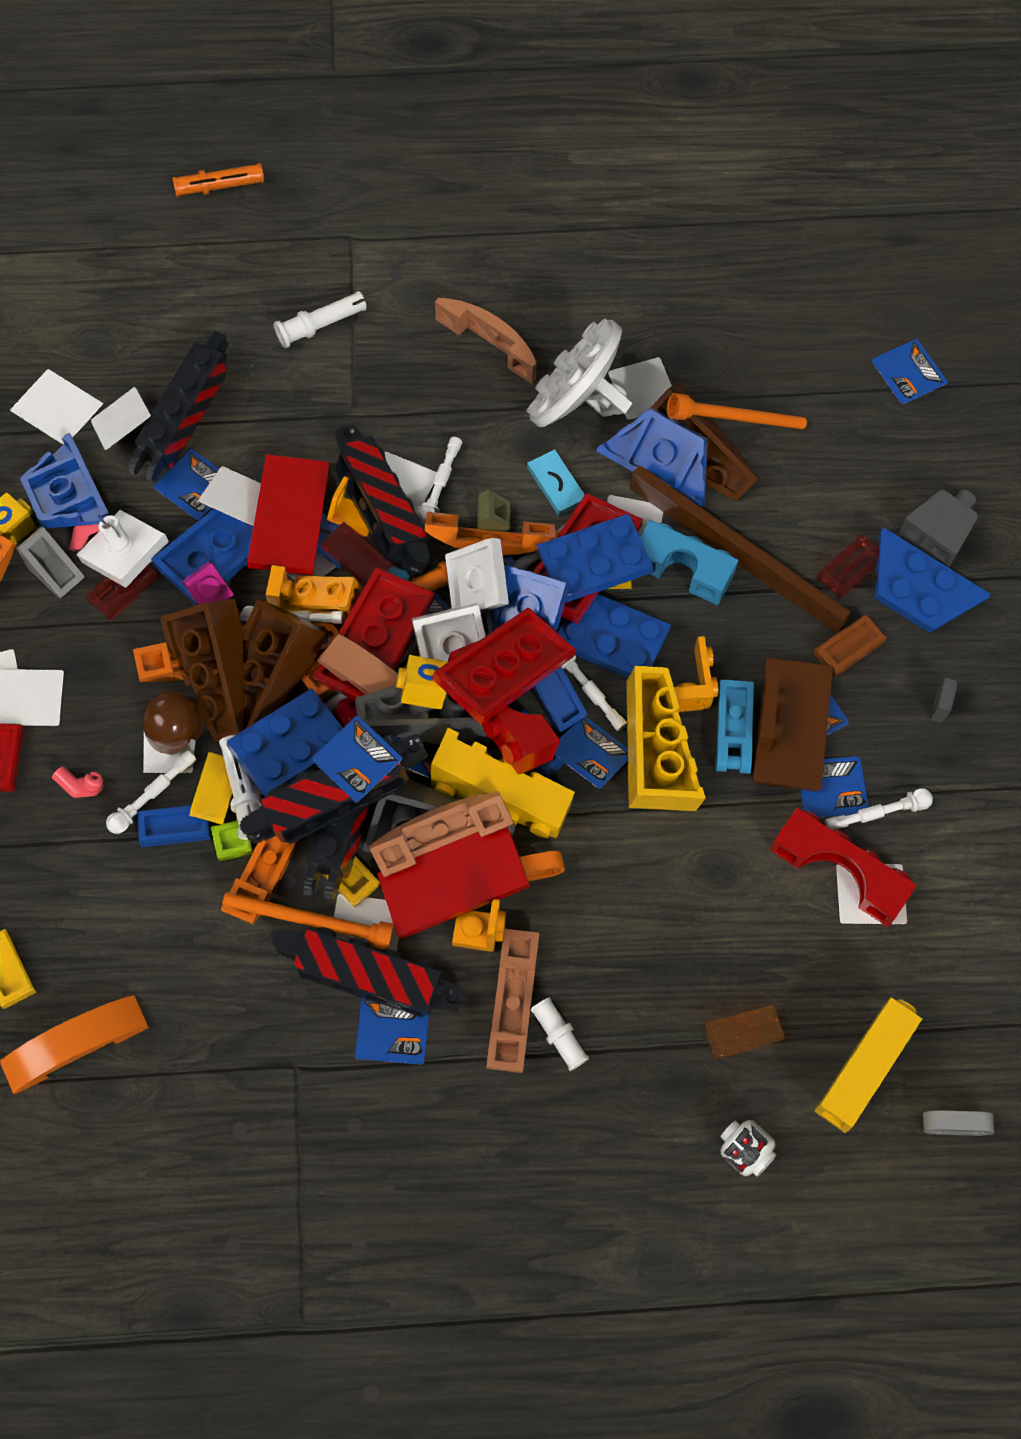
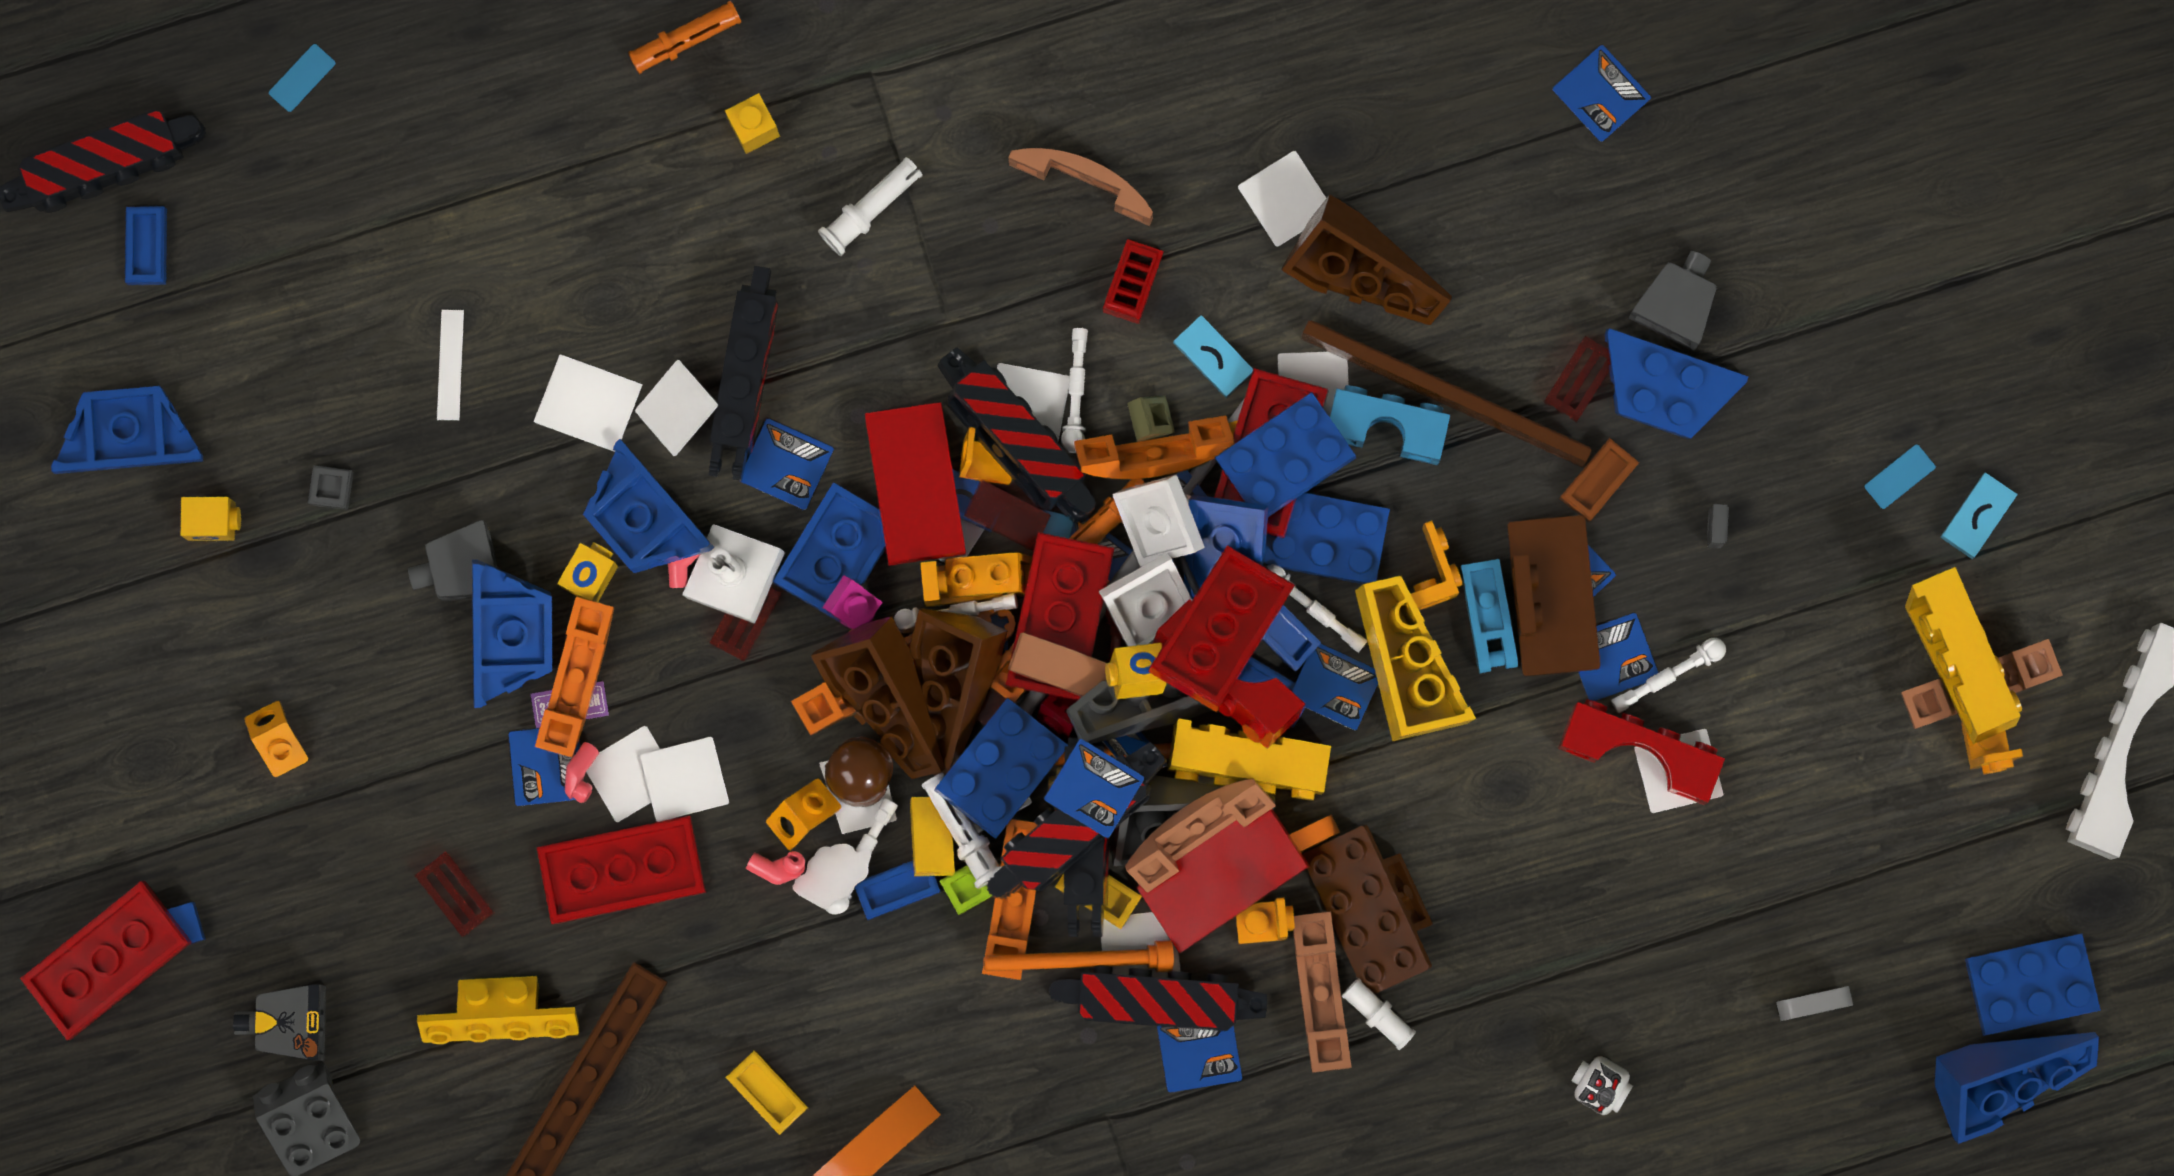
camera: 10 degrees left, 15 degrees up
light grey slope [17,527,85,598] -> none
white sticker [198,466,261,526] -> none
white bracket [527,319,632,427] -> none
blue wing [596,408,707,509] -> none
orange piece [667,393,807,429] -> none
clear orange plate [704,1004,785,1060] -> none
yellow brick [814,997,923,1133] -> none
none -> yellow brick [725,93,780,154]
none -> light orange bracket [766,779,841,850]
none -> white sticker [793,844,871,909]
none -> red slope [1103,239,1164,324]
none -> reddish brown bracket [1303,825,1433,994]

